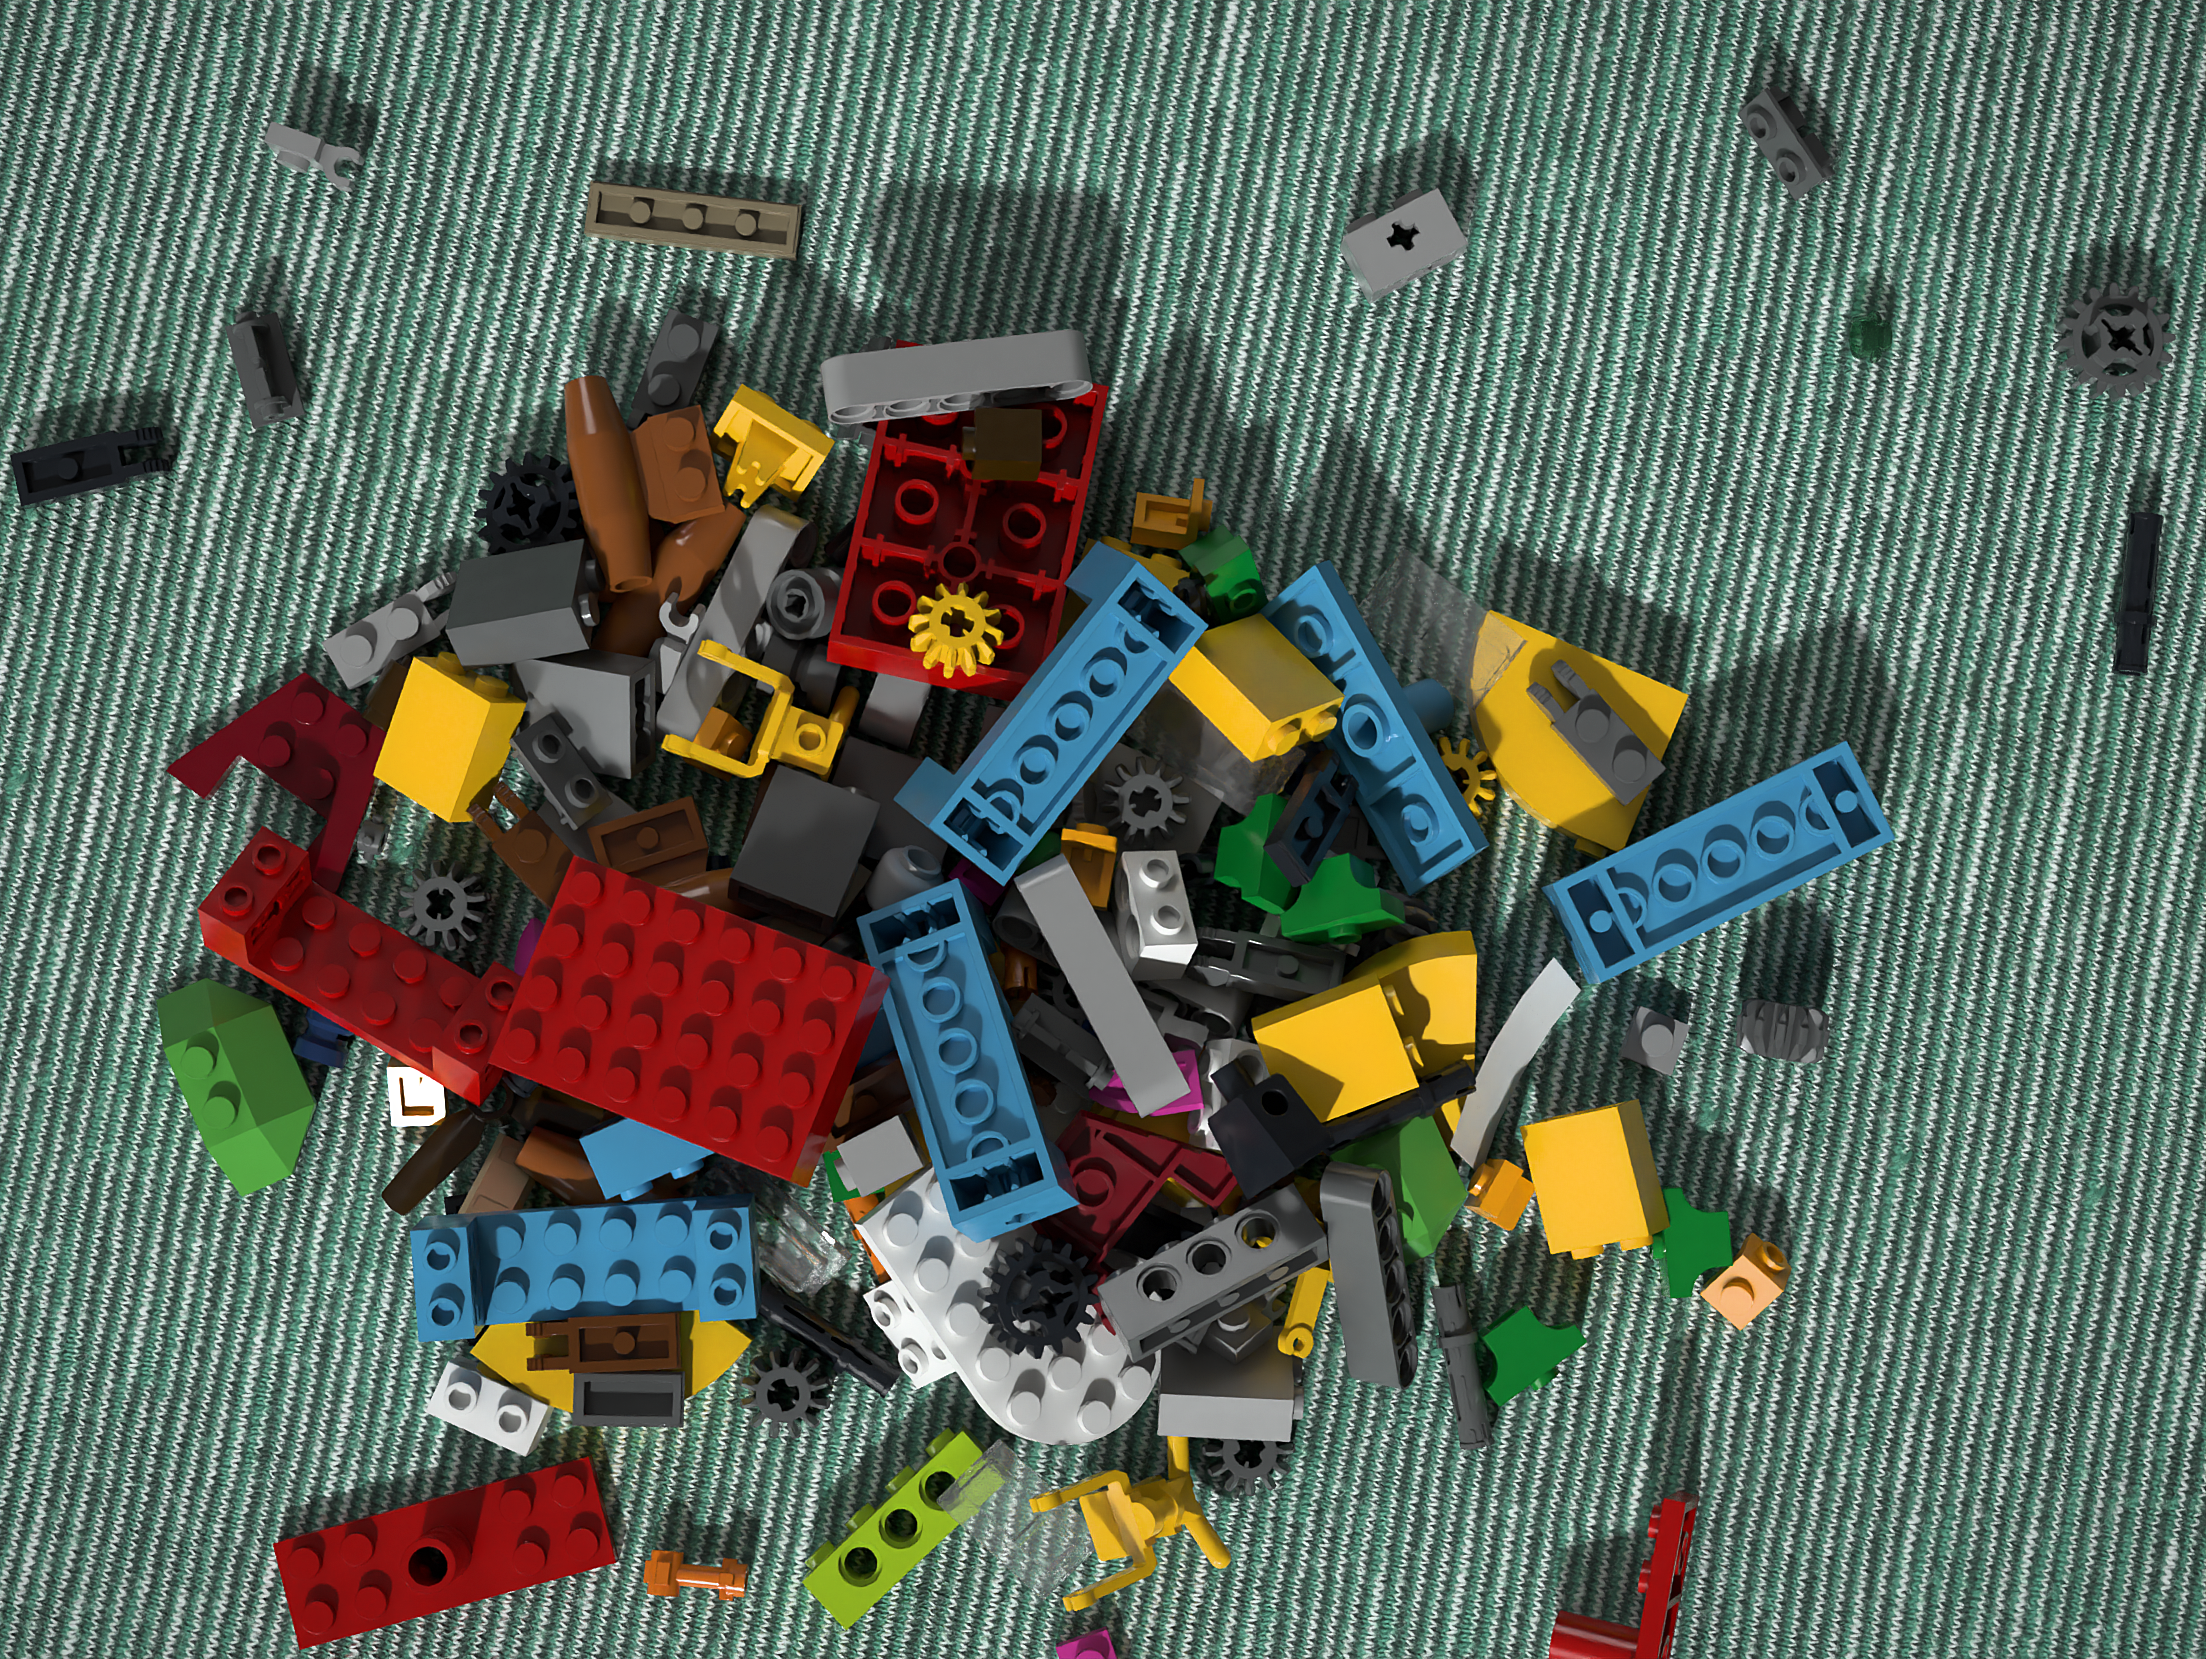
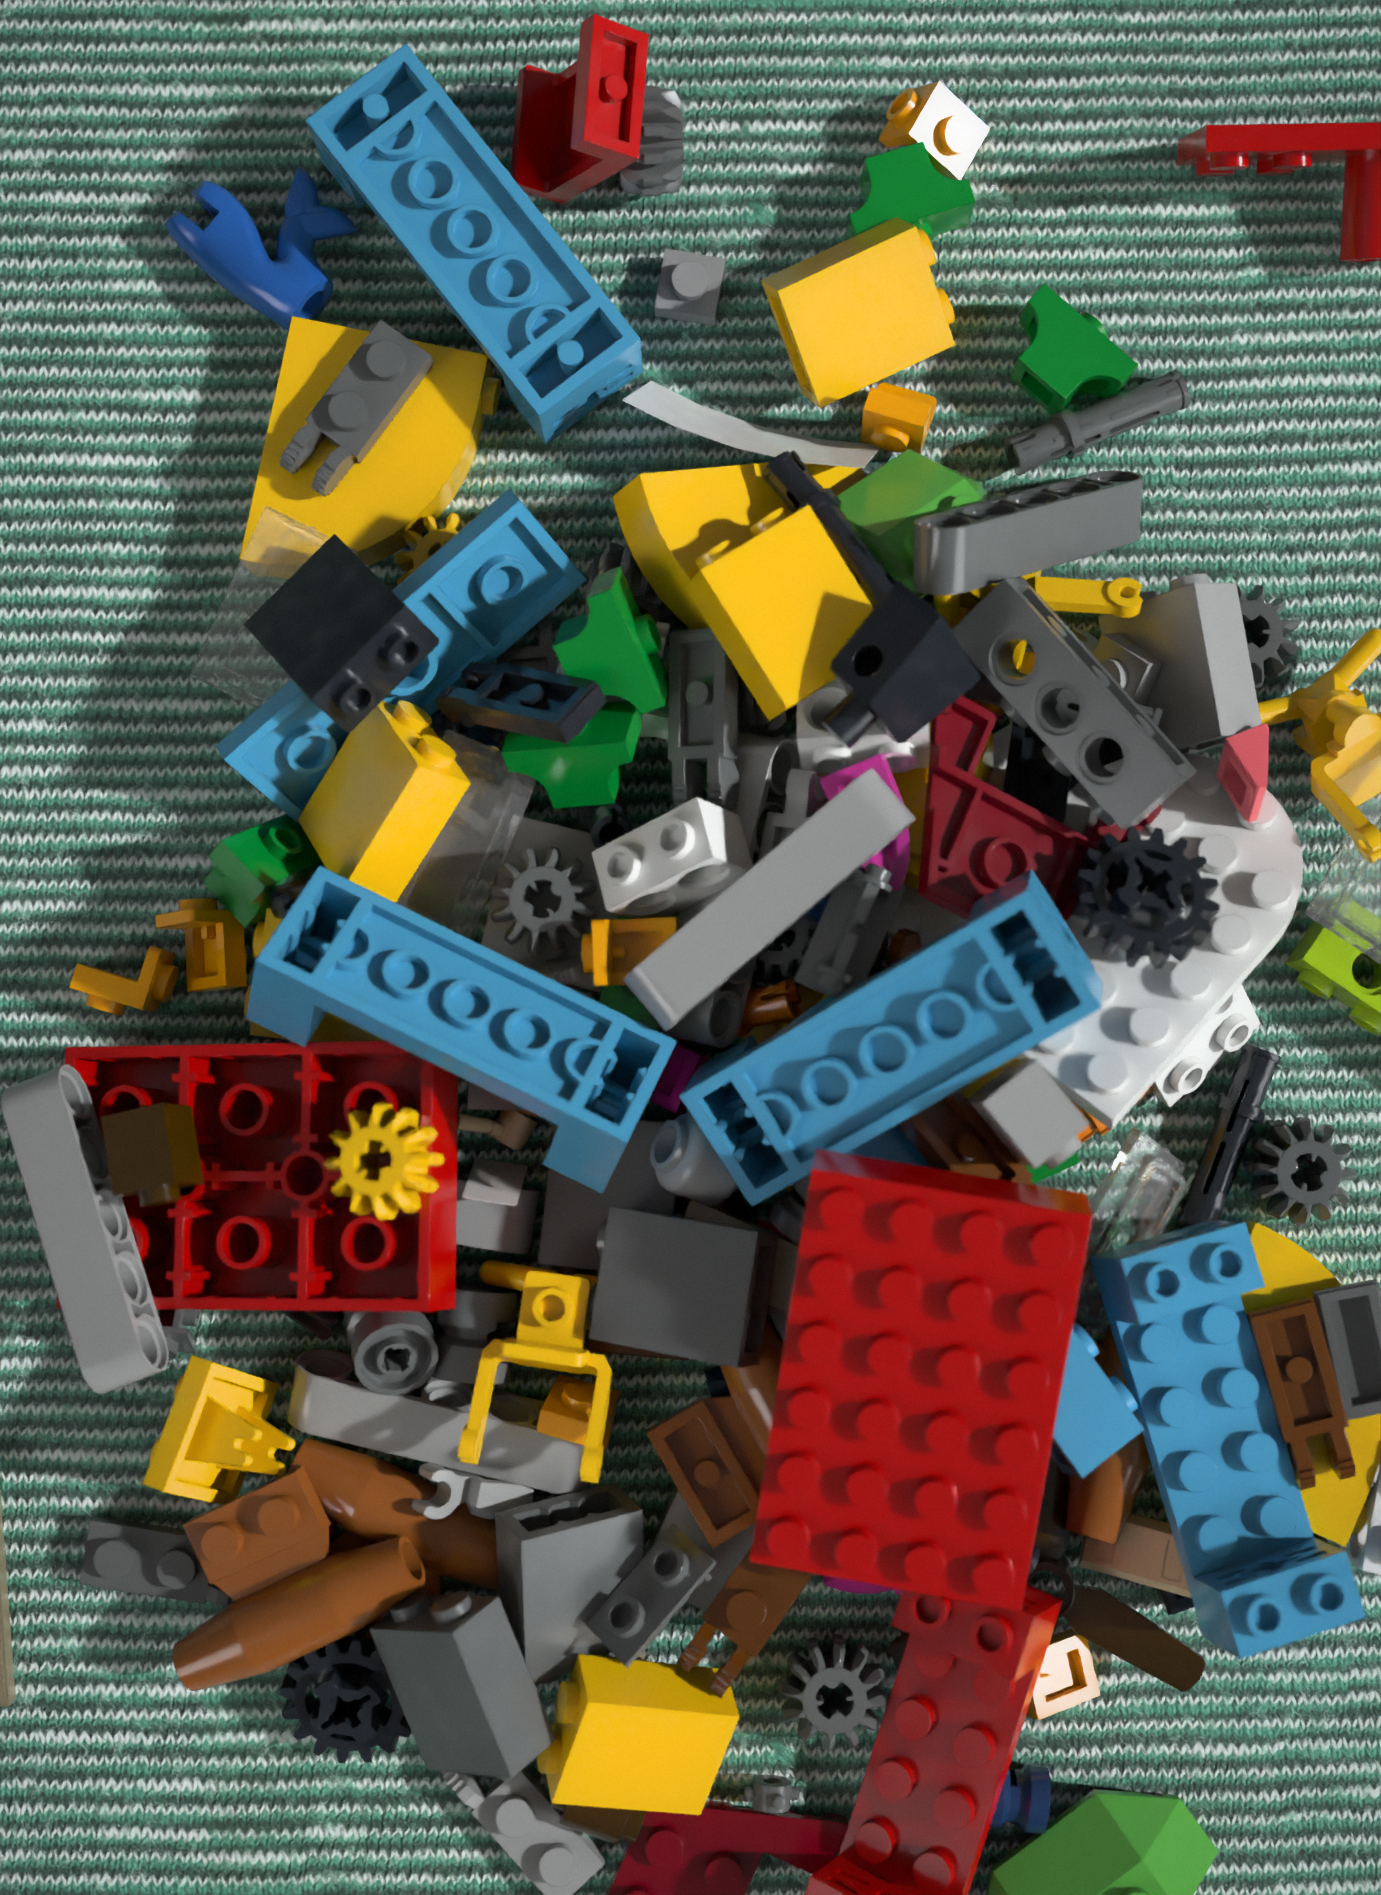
camera: 100 degrees left, 0 degrees up
none -> light orange bracket [69,946,178,1016]
none -> blue piece [165,167,357,331]
none -> black panel [243,534,439,732]
none -> tan hand [458,1110,537,1151]
none -> white sticker [462,1158,528,1206]
none -> red panel [510,14,649,204]
none -> coral slope [1216,723,1269,823]

